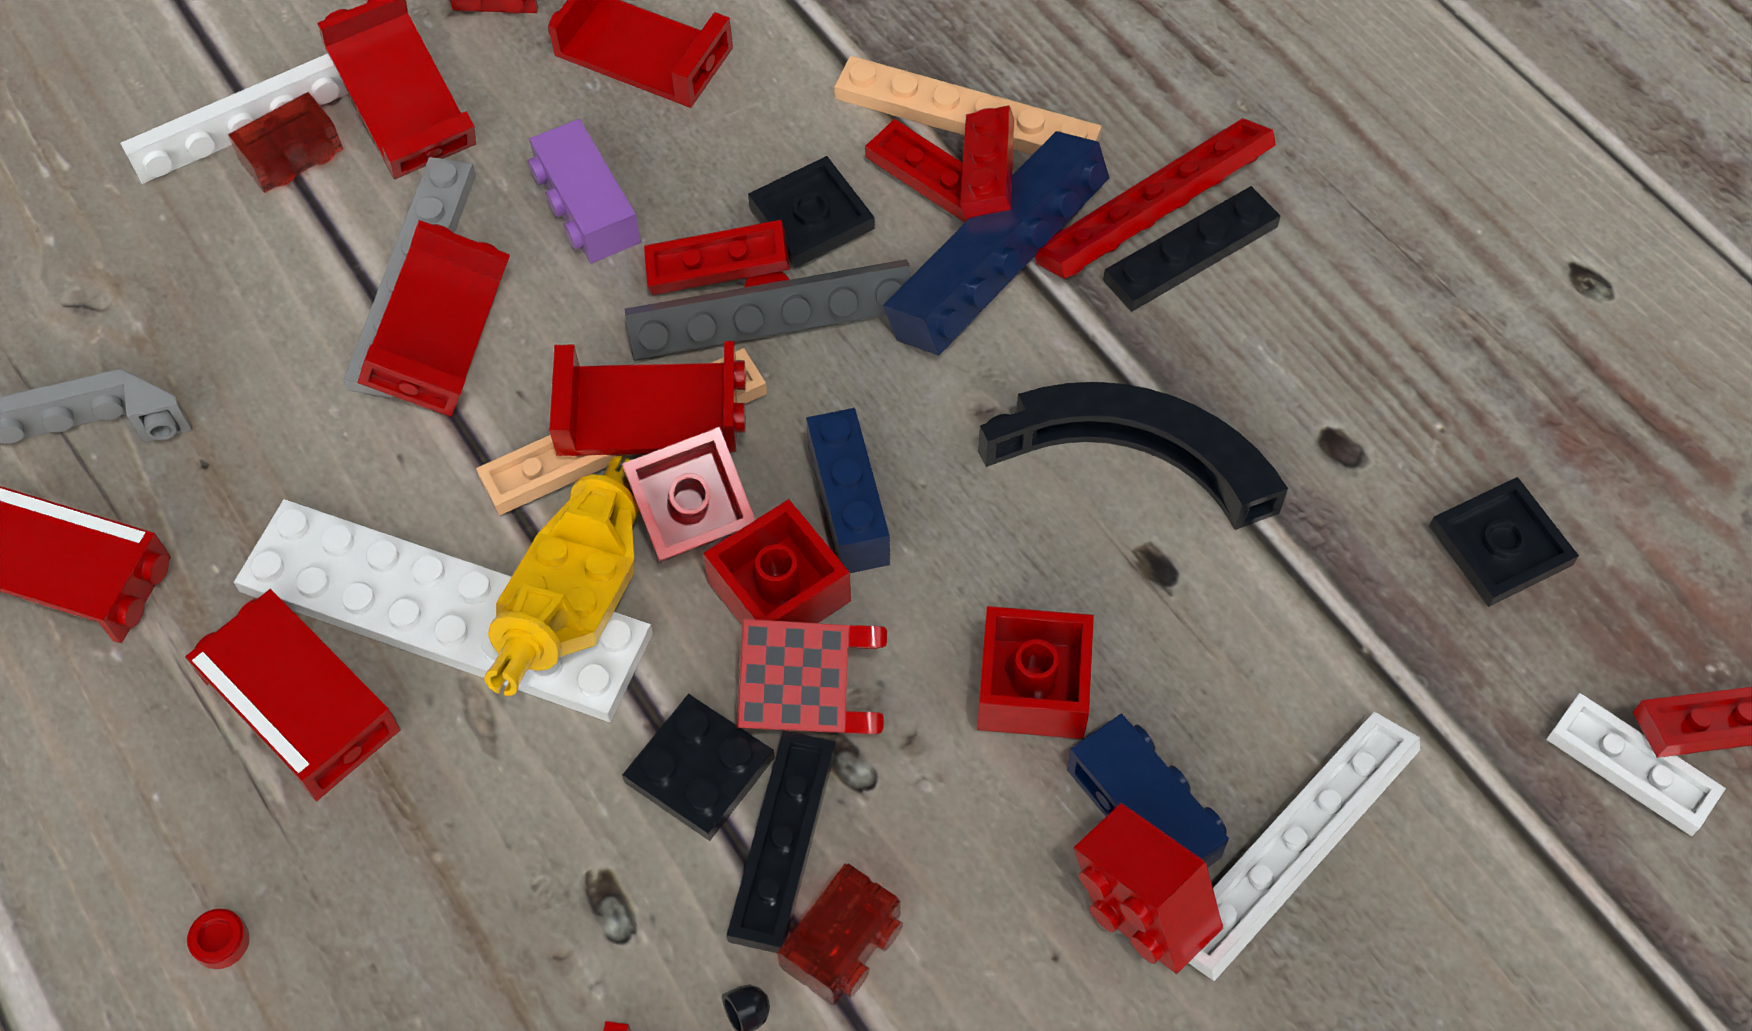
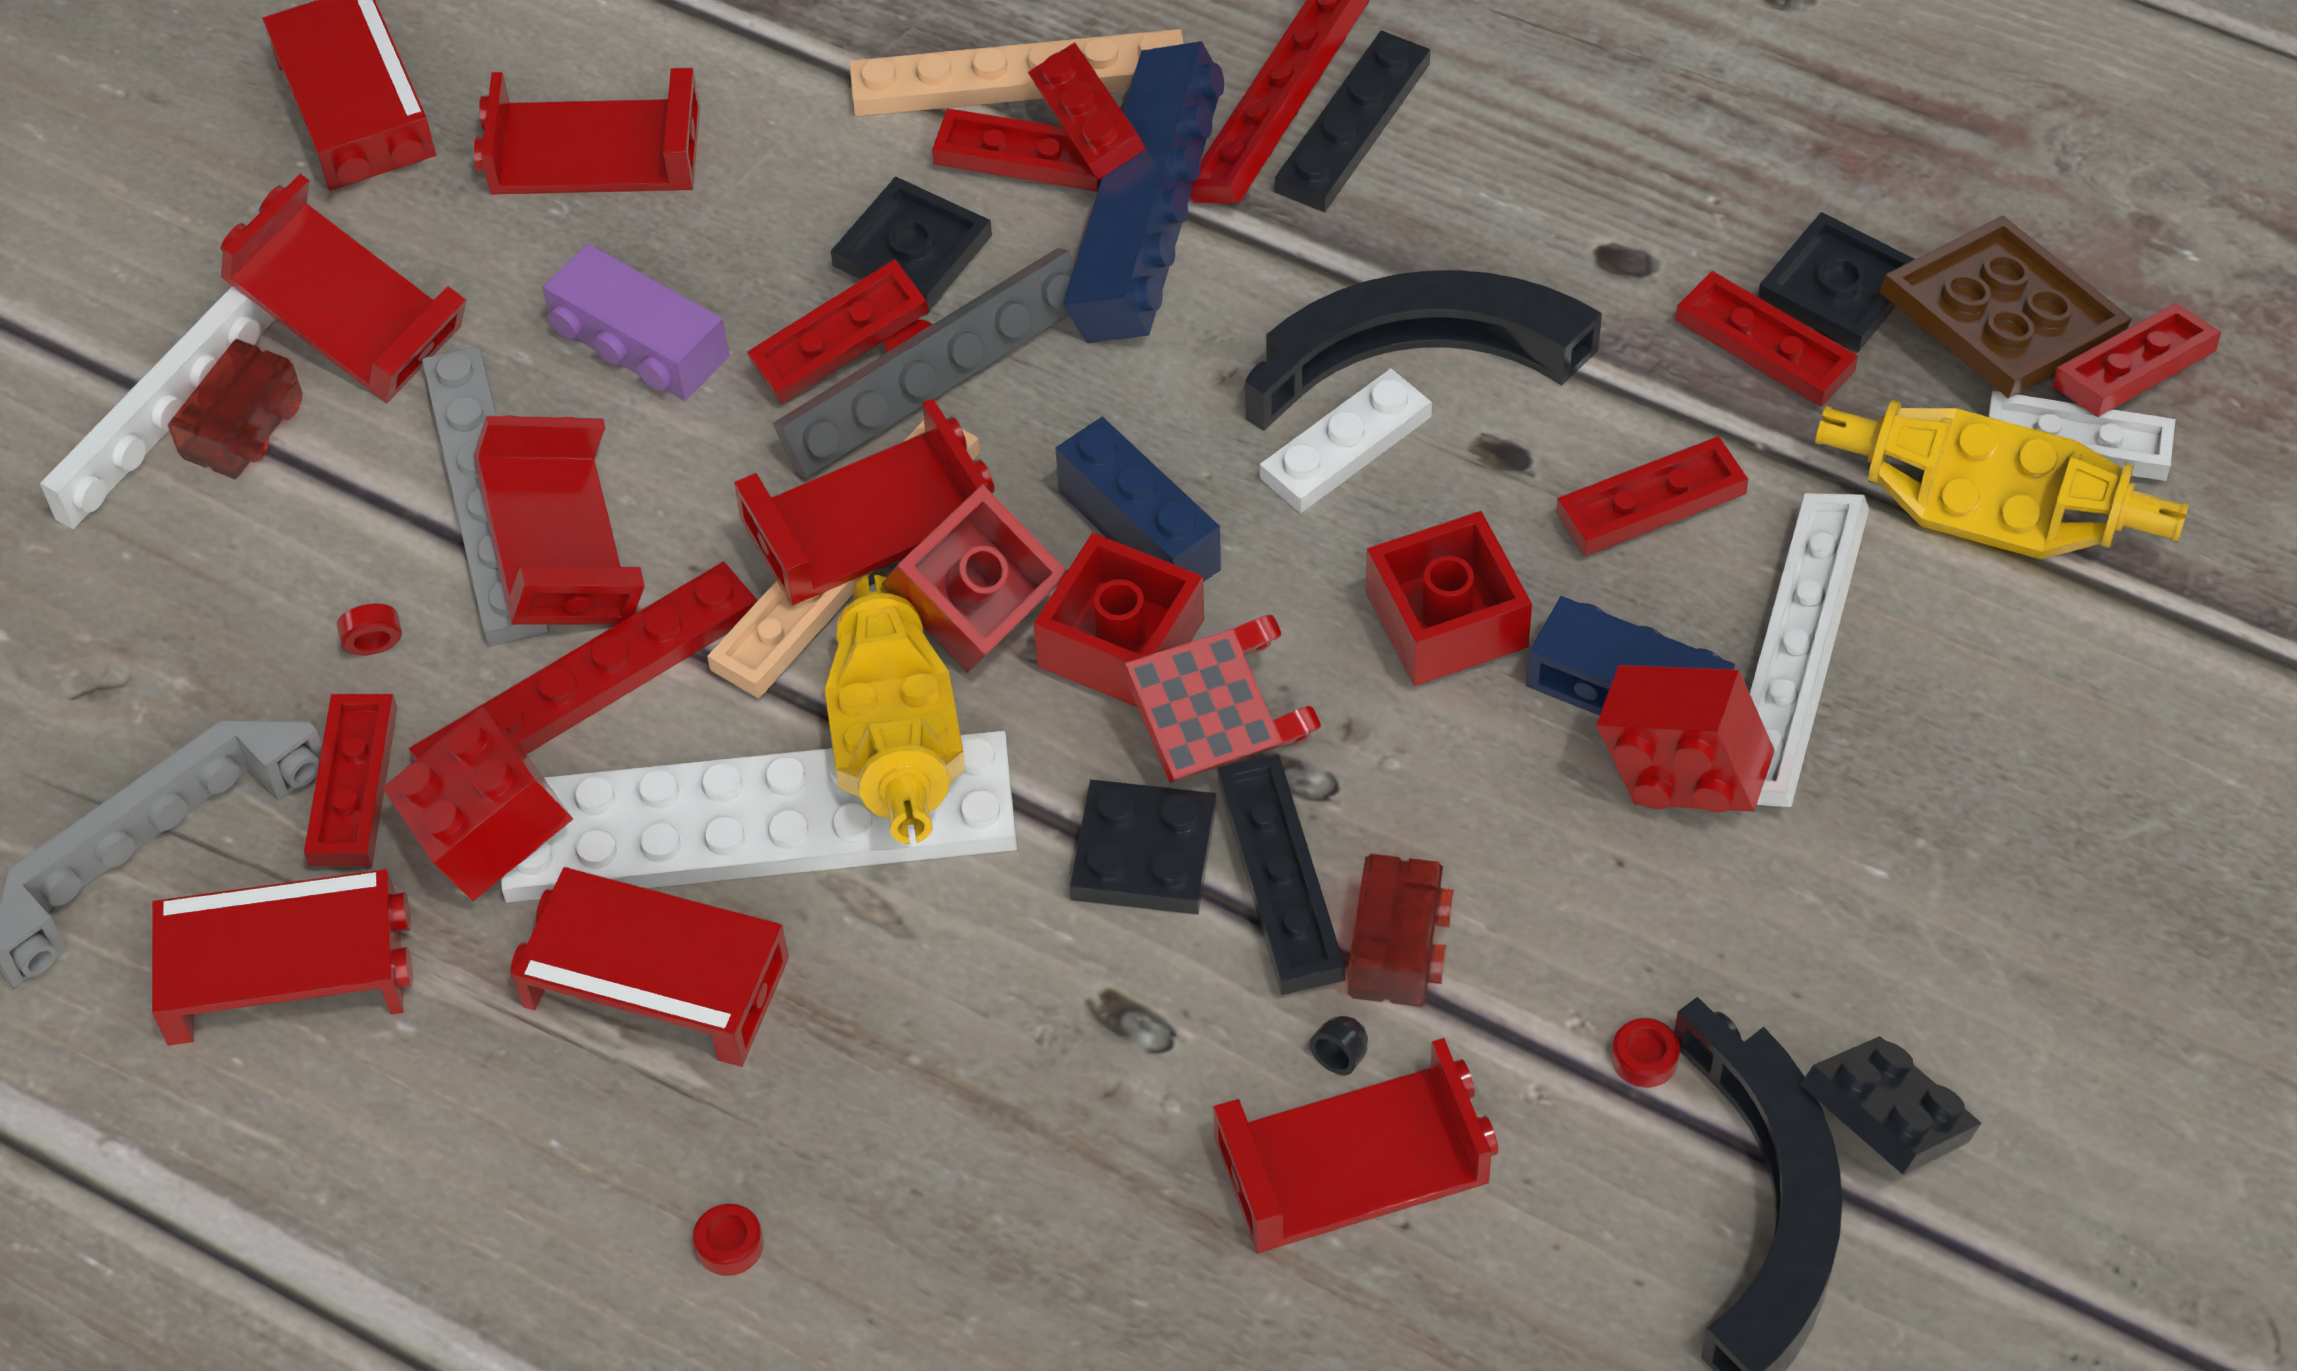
camera: 25 degrees left, 5 degrees down
none -> red plate [304,694,398,867]
none -> red tile [336,603,402,656]
none -> red brick [382,706,573,901]
none -> red plate [408,561,758,762]
none -> white plate [1260,368,1432,514]
none -> red plate [1556,436,1749,557]
none -> red plate [1675,271,1858,407]
none -> yellow plate [1815,399,2189,560]
none -> reddish brown plate [1879,215,2132,399]

